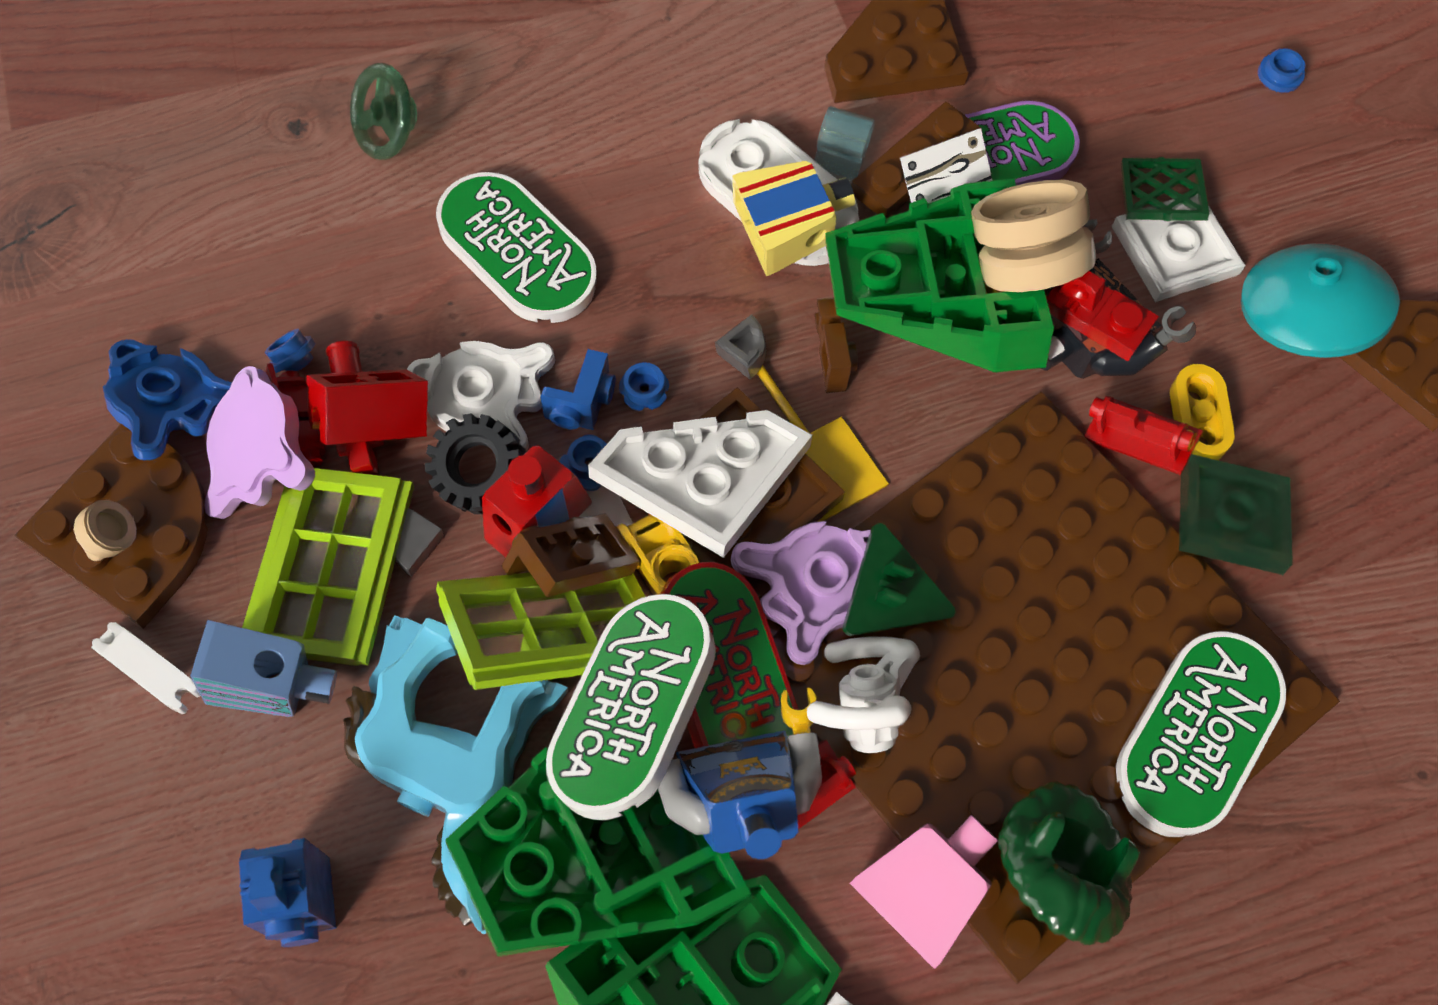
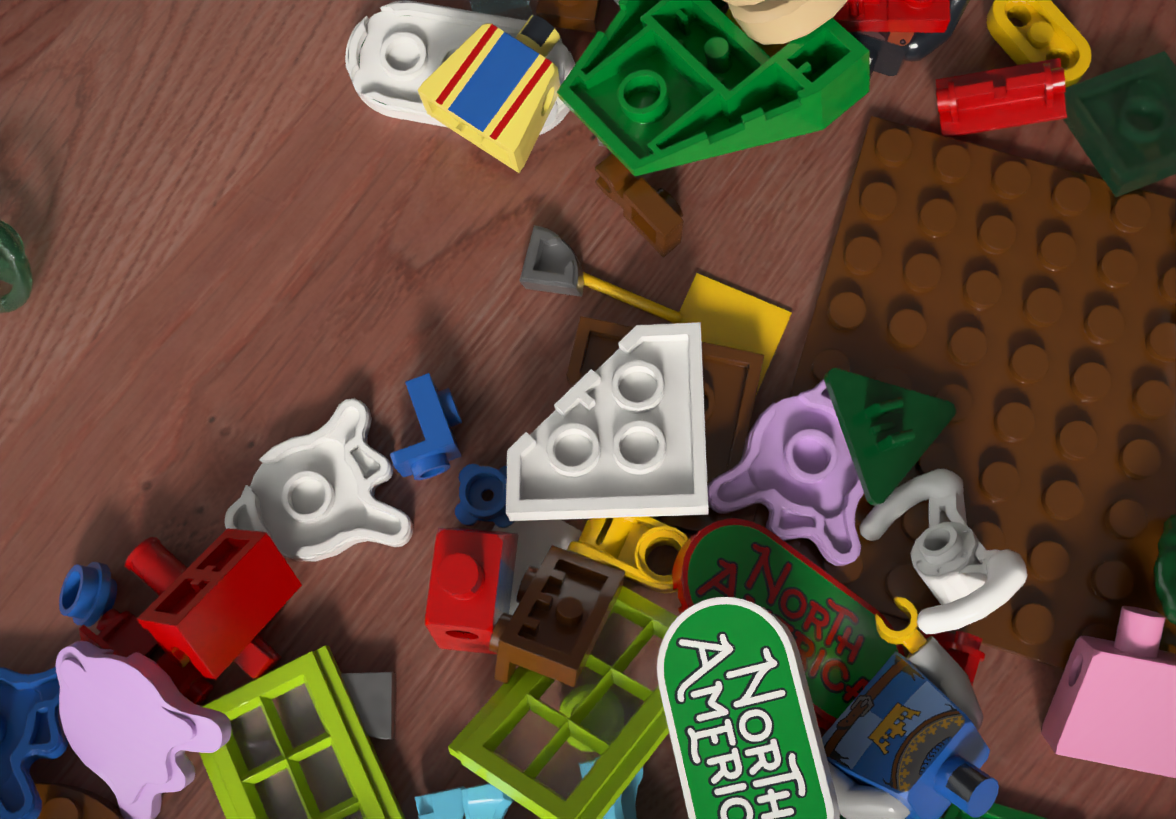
camera: 25 degrees left, 10 degrees up
black tyre [425,413,526,515] -> none
tile [436,172,597,323] -> none
blue plate [619,362,669,411] -> none

